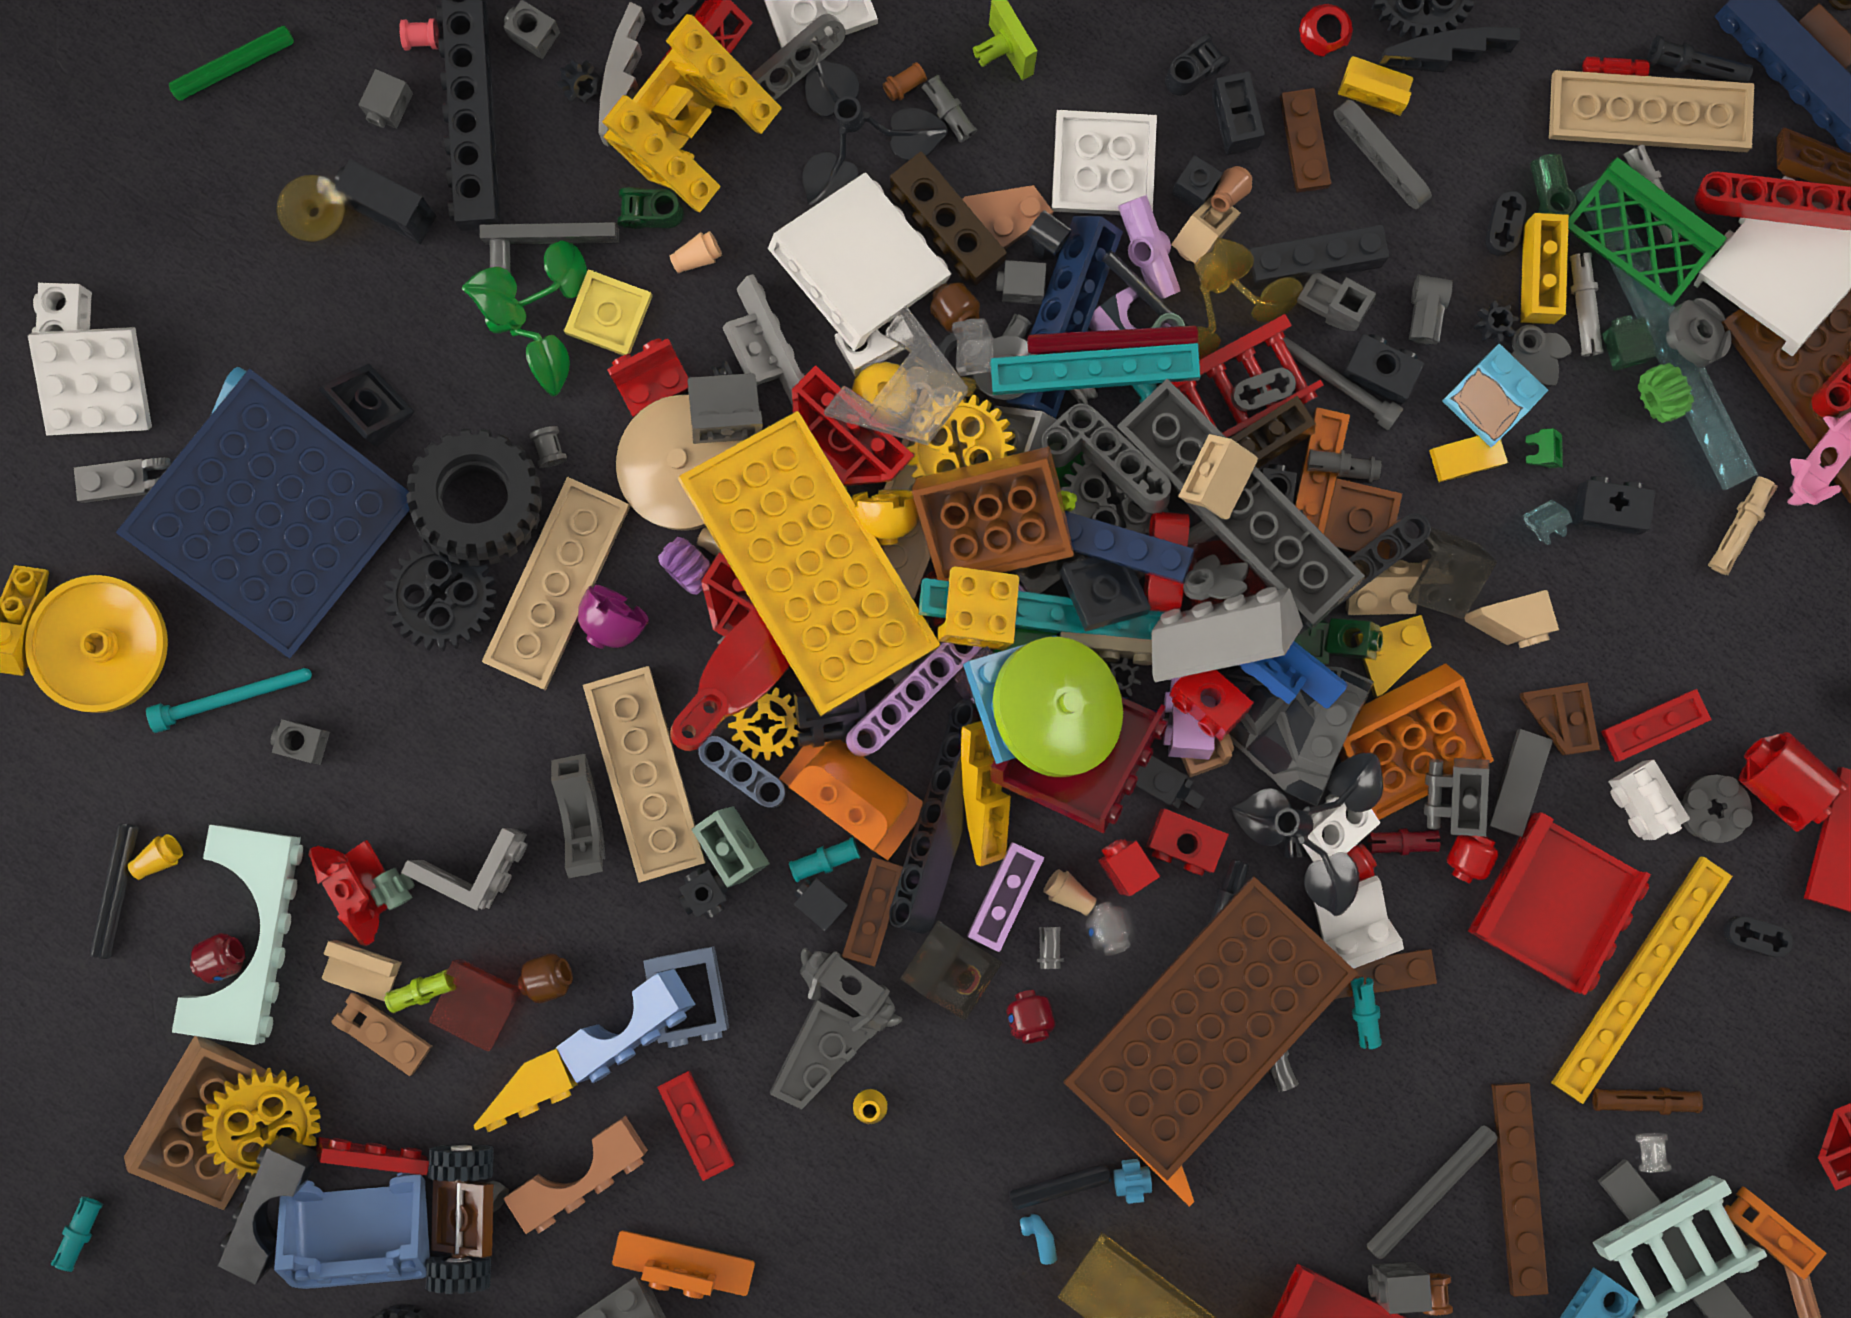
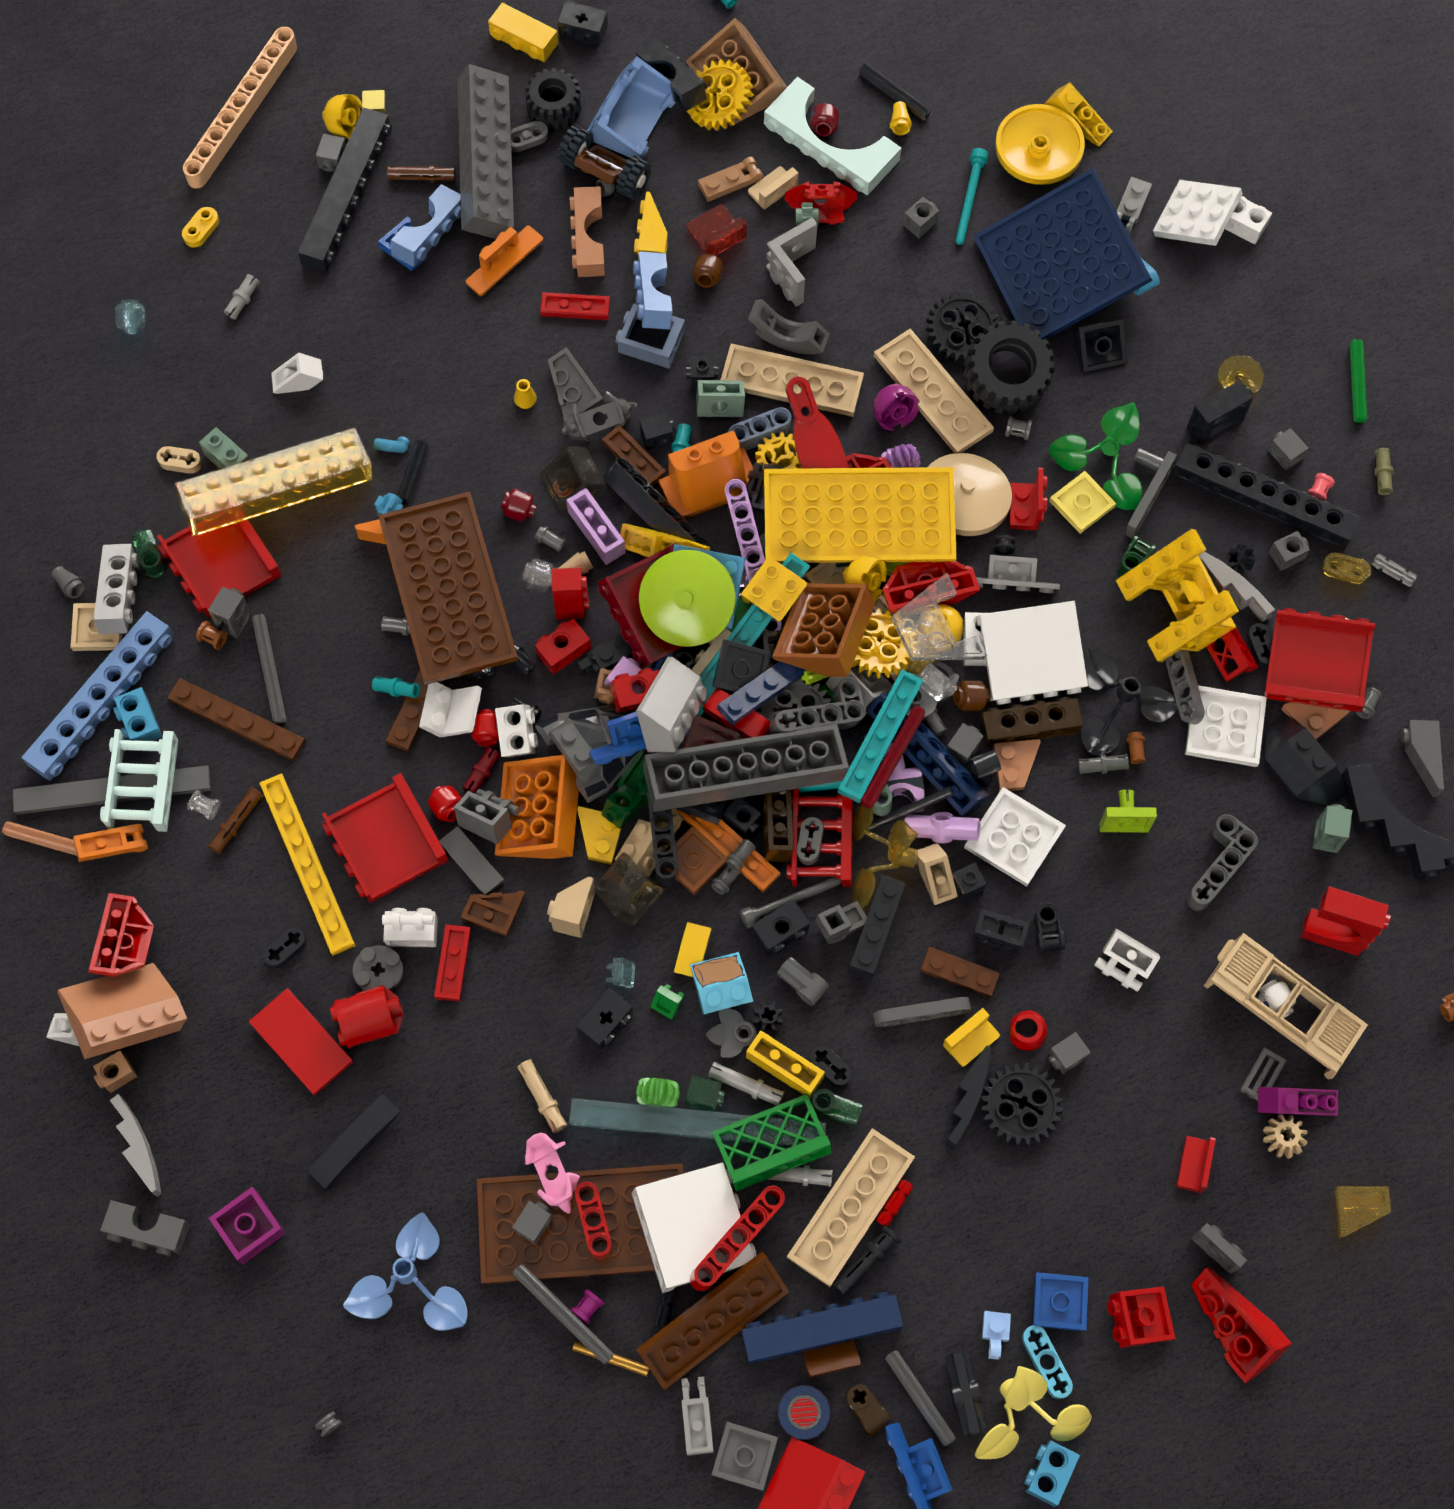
camera: 125 degrees right, 15 degrees down
red wing [316,1137,429,1175] -> none
lime pin [384,969,457,1013] -> none
light nougat cone [669,231,722,273] -> none
dark grey bracket [688,373,762,444] -> none
tan panel [1178,434,1258,519] -> none
dark grey plate [1183,554,1248,600] -> none
nougat cone [1211,166,1252,212] -> none
black plant [1231,753,1383,916] -> none
dark grey plate [1666,298,1731,368] -> none

